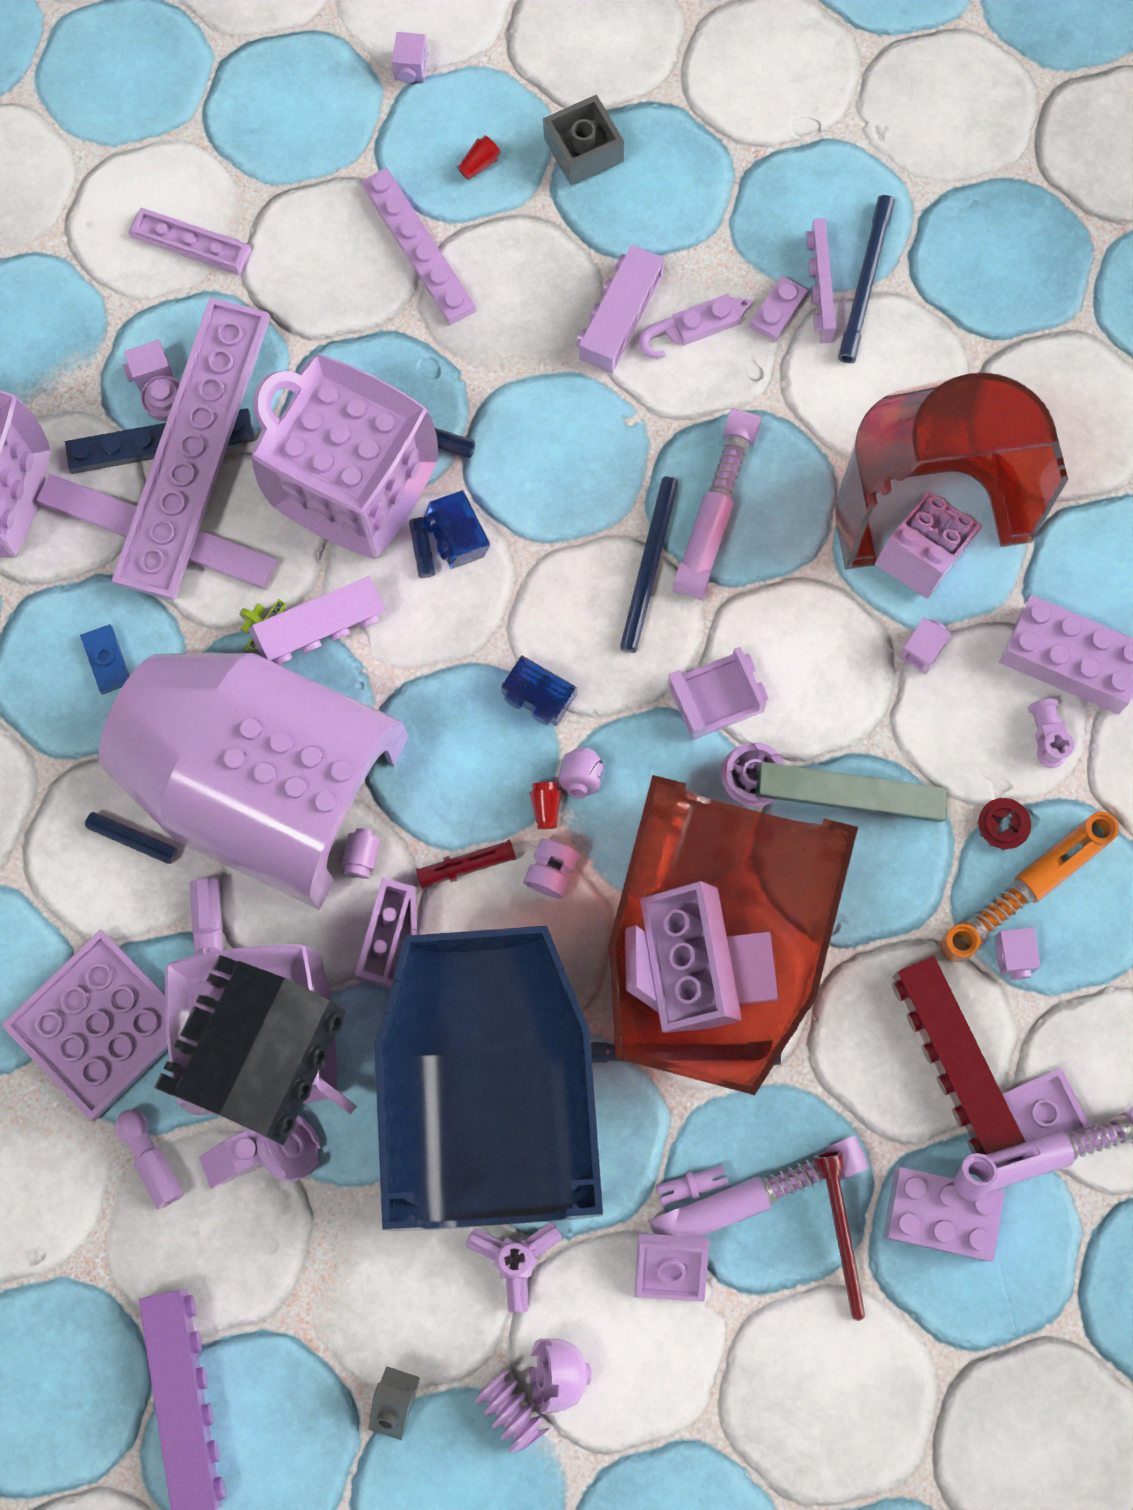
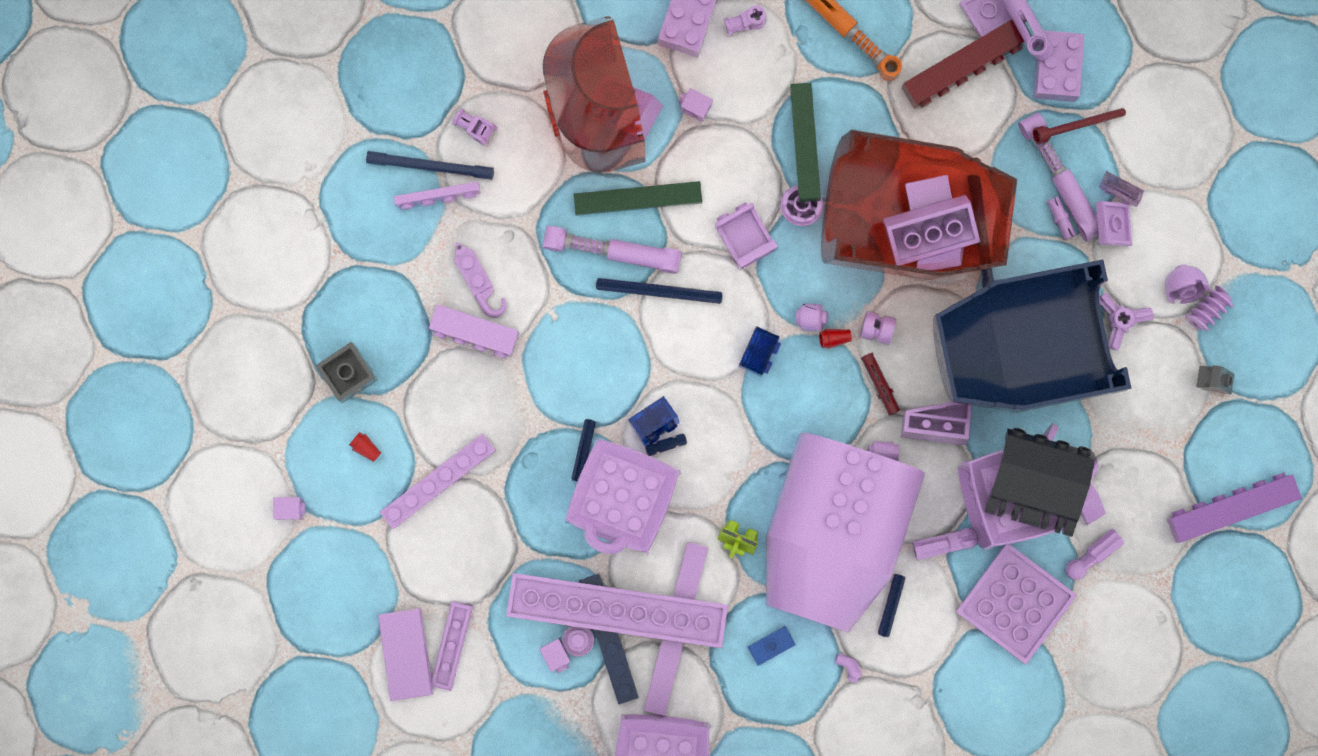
camera: 100 degrees left, 10 degrees up
lavender brick [248,576,386,665] -> none
lavender plate [749,275,808,342] -> none
dark red gear [977,798,1031,851] -> none
lavender brick [994,927,1041,980] -> none
none -> lavender tile [378,608,434,701]
none -> lavender connector [452,108,498,146]
none -> dark green tile [573,181,702,216]
none -> lavender arm [835,653,862,682]
none -> clear purple plate [1099,171,1144,207]

